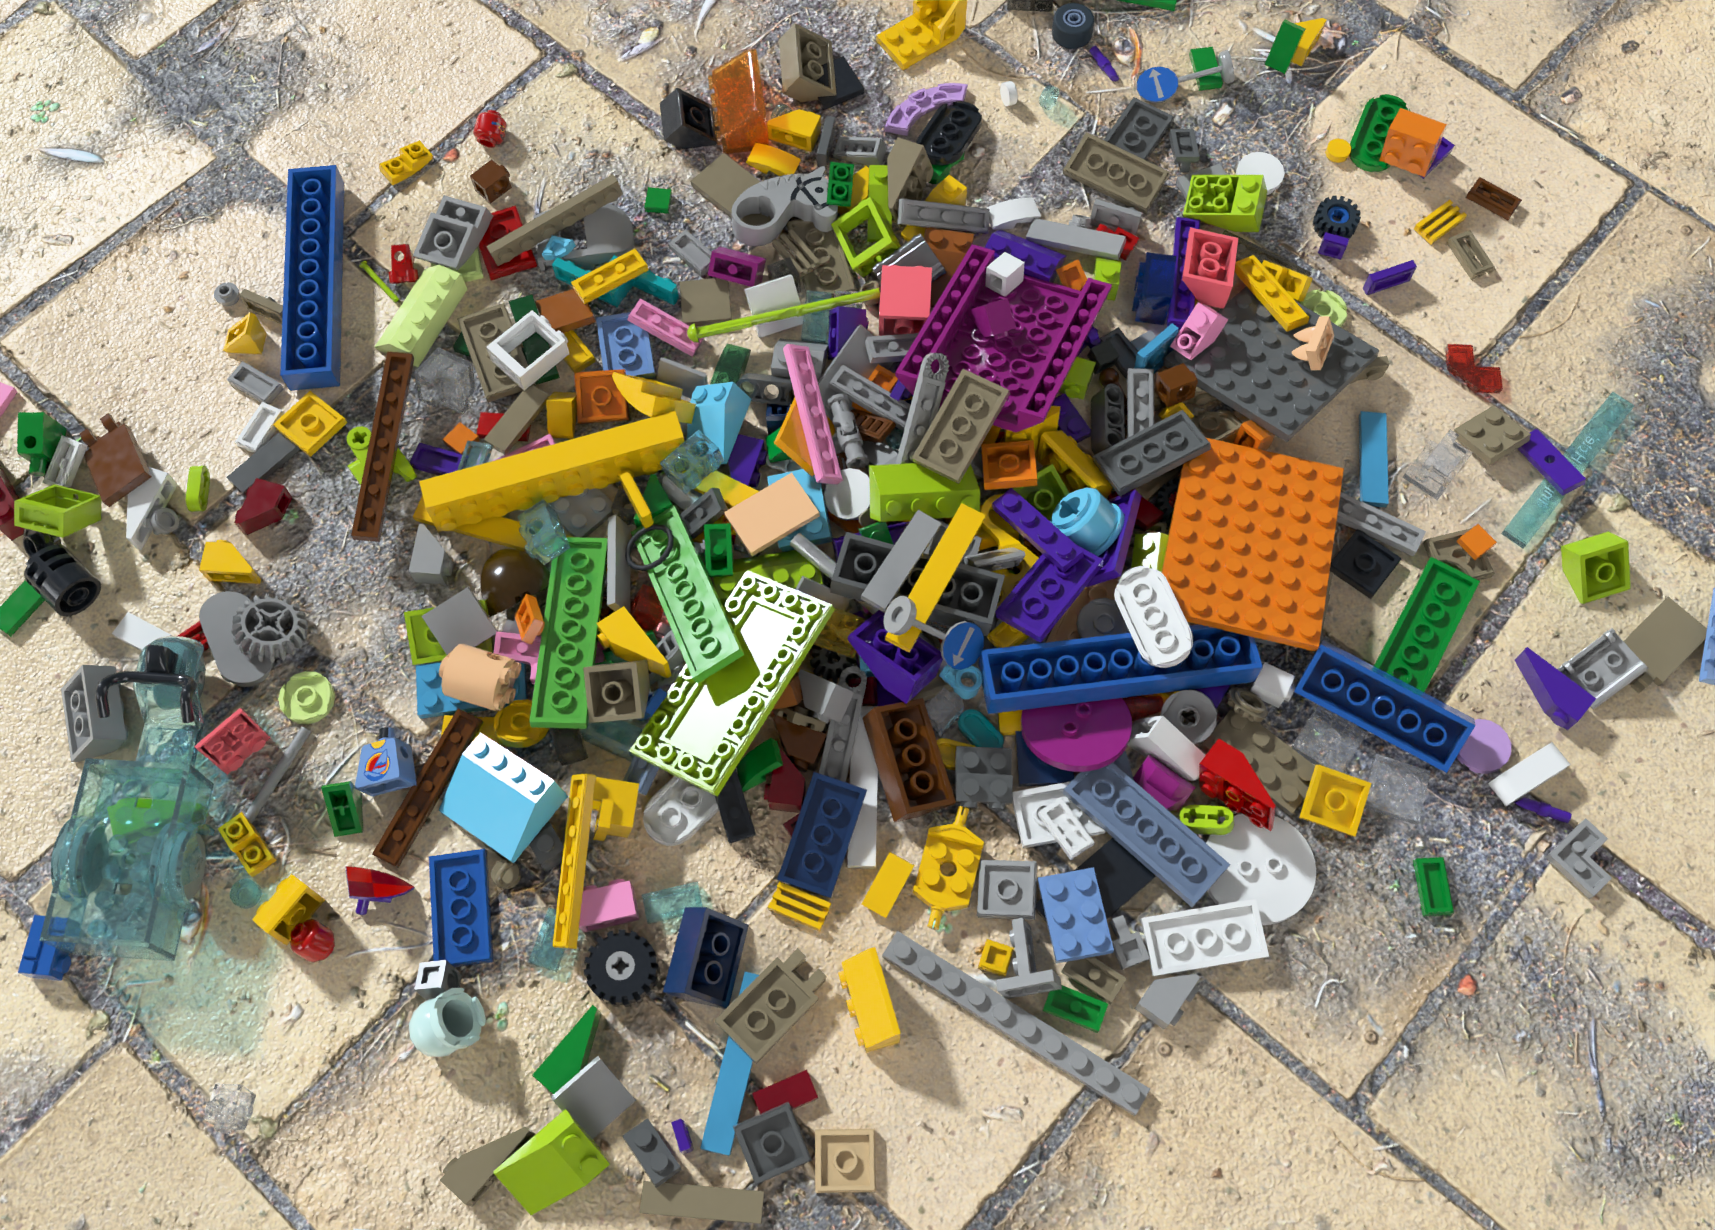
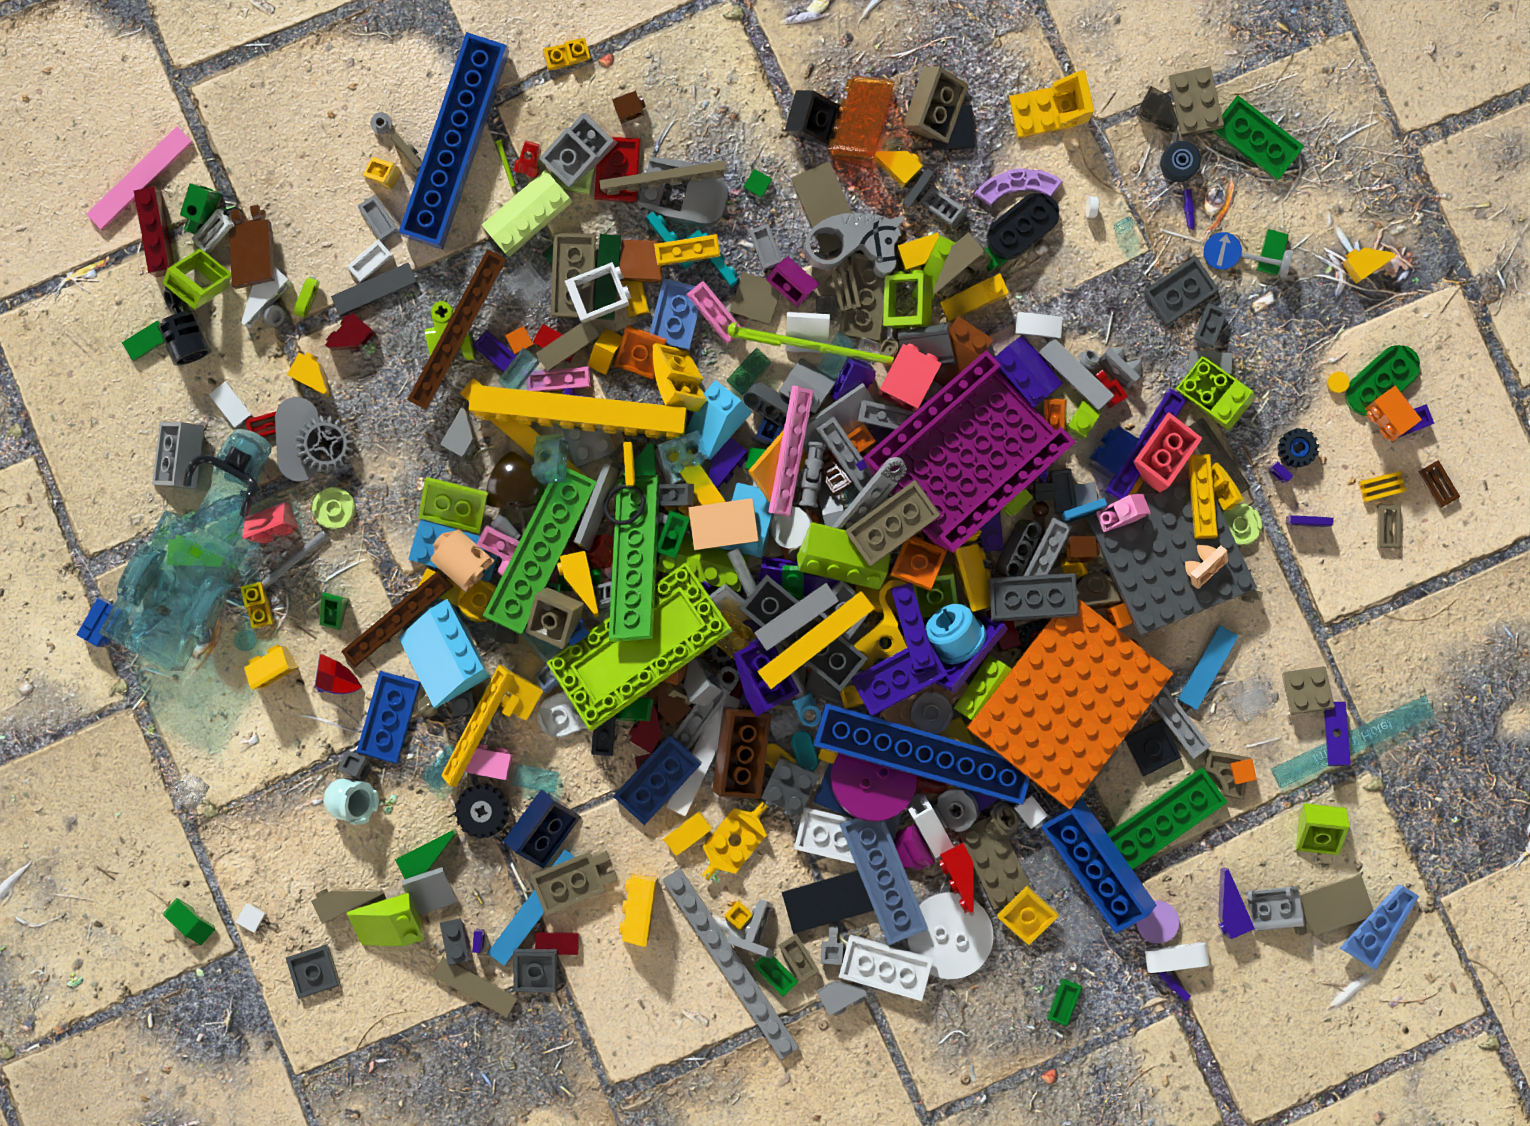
camera: 30 degrees right, 20 degrees up
yellow tile [273,391,348,457] -> none
red head [290,919,335,963] -> none
medium blue torso [355,727,416,797] -> none
light grey tile [422,587,498,655] -> none
red head [473,110,507,148] -> none
orange plate [514,594,545,644] -> none
medium azure tile [542,235,576,260] -> none
light grey slope [657,357,708,398] -> none
yellow slope [746,143,801,176] -> none
yellow tile [768,881,831,931] -> none
tan tile [815,1128,876,1193] -> none
green slope [826,162,854,207] -> none
piece [884,596,984,670] -> none
light grey tile [897,199,990,234] -> none
light grey slope [964,547,1025,571] -> none
magenta slope [967,298,1016,340] -> none
light grey tile [977,860,1038,920] -> none
white brick [985,252,1025,297] -> none
white plate [1037,797,1095,860] -> none
medium blue plate [1037,867,1114,964] -> none
dark tan tile [1063,132,1170,214] -> none
white tile [1114,566,1193,668] -> none
lime beam [1179,805,1234,835] -> none
white tile [1236,152,1285,195] -> none
green tile [1264,20,1306,74] -> none
clear red tile [1445,344,1503,393] -> none
light grey plate [1545,818,1612,899] -> none

